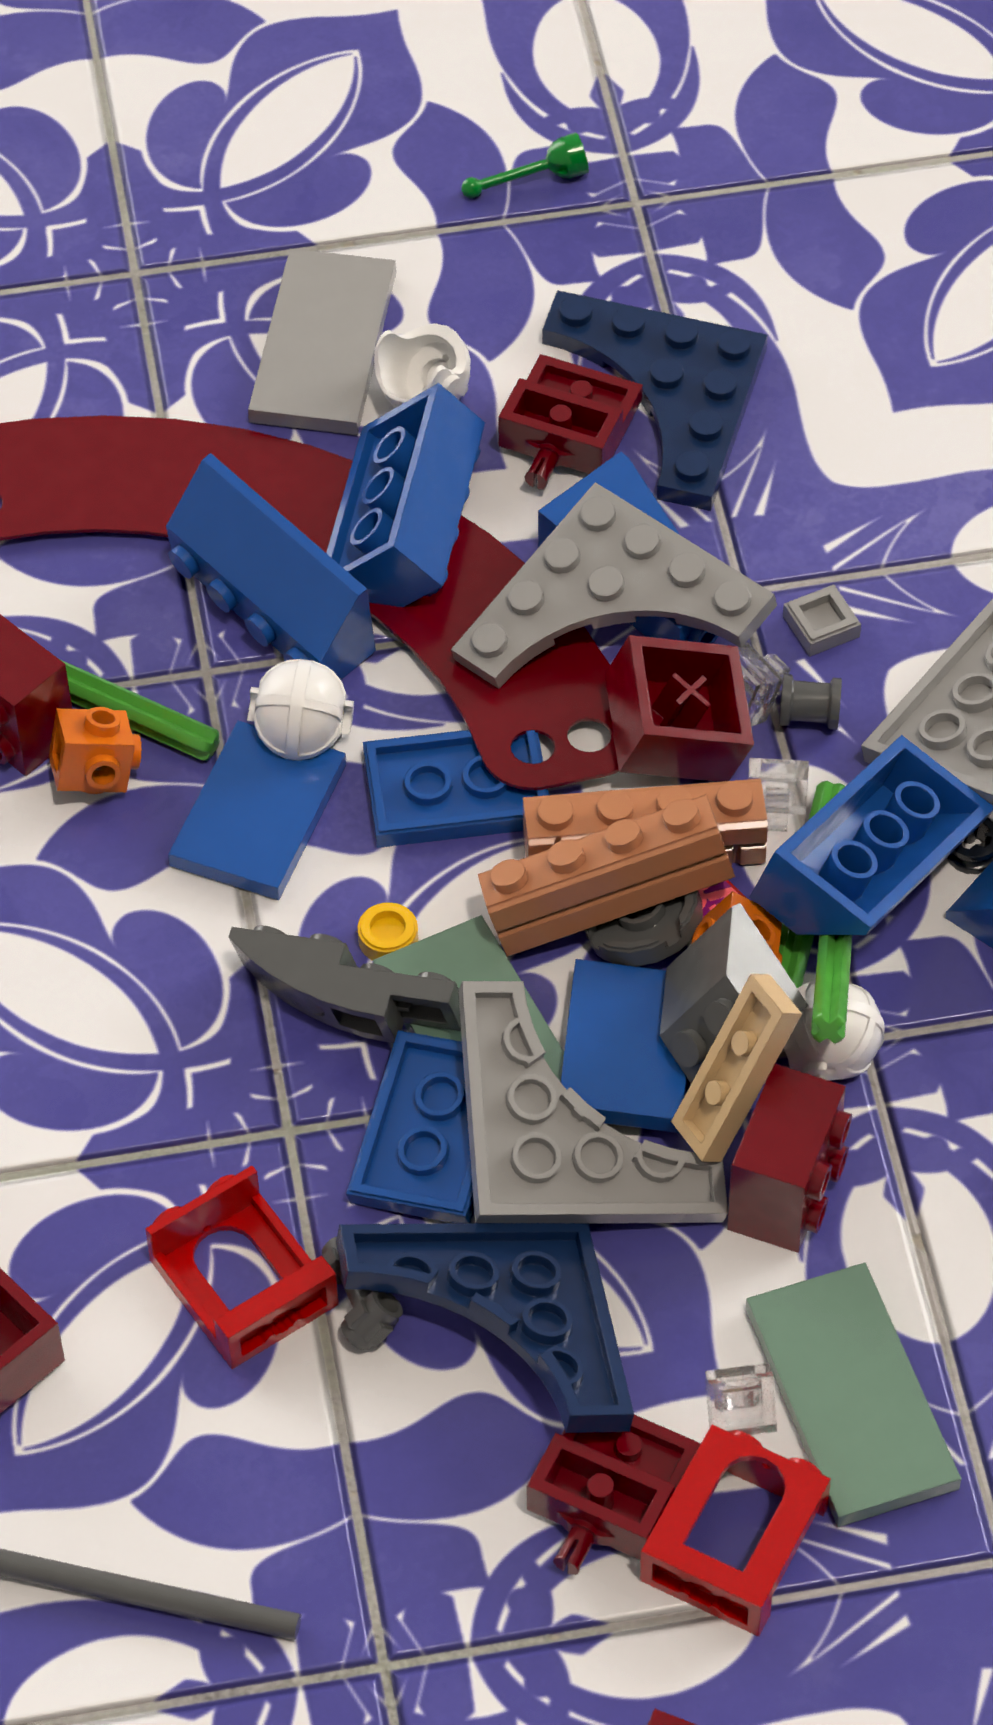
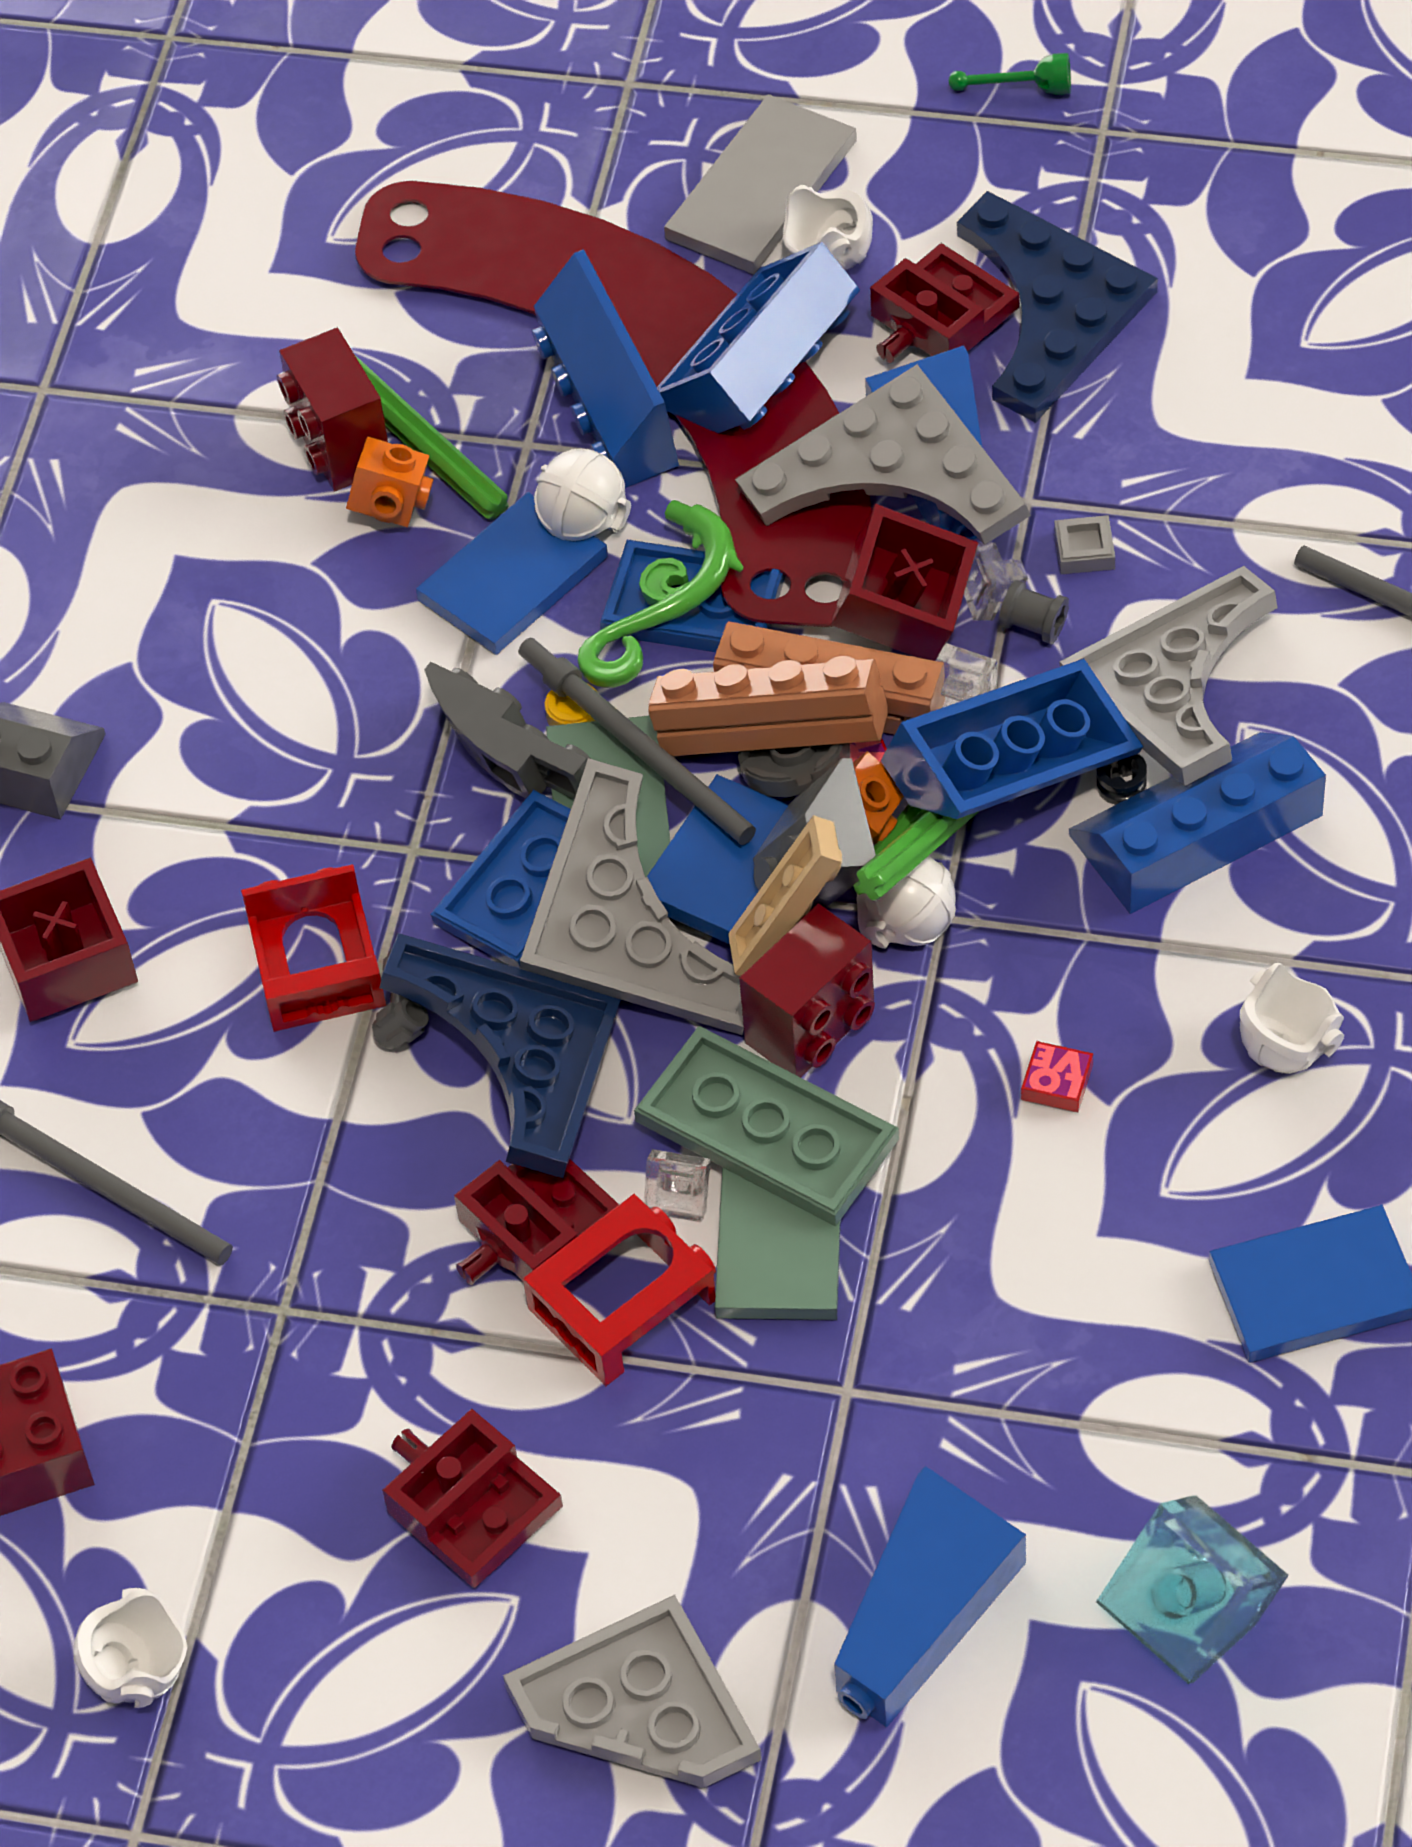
camera: 25 degrees right, 0 degrees up
none -> dark grey bar [518,637,756,845]
none -> bright green plant [577,500,744,688]
none -> sand green tile [634,1026,899,1226]

